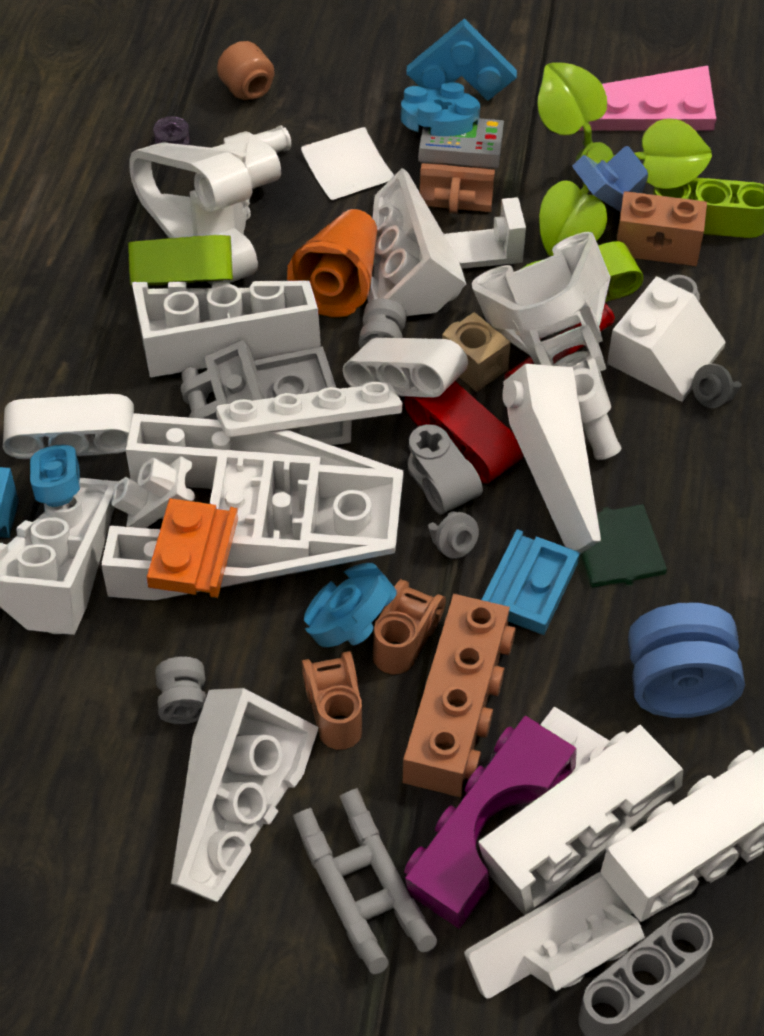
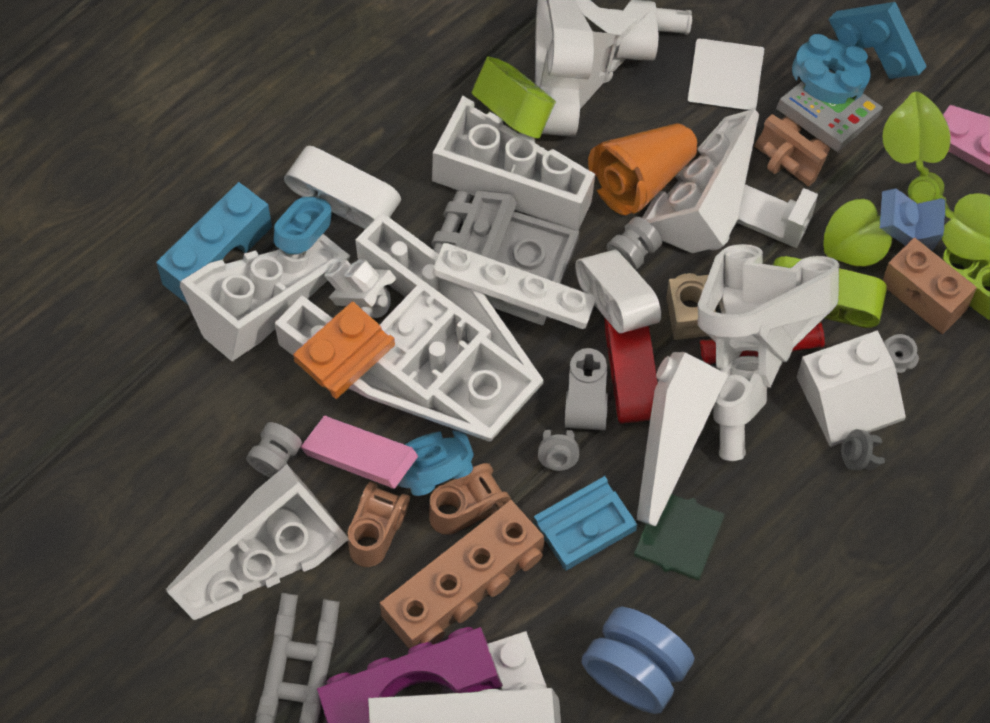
camera: 35 degrees right, 10 degrees up
none -> bright pink tile [301,416,418,489]

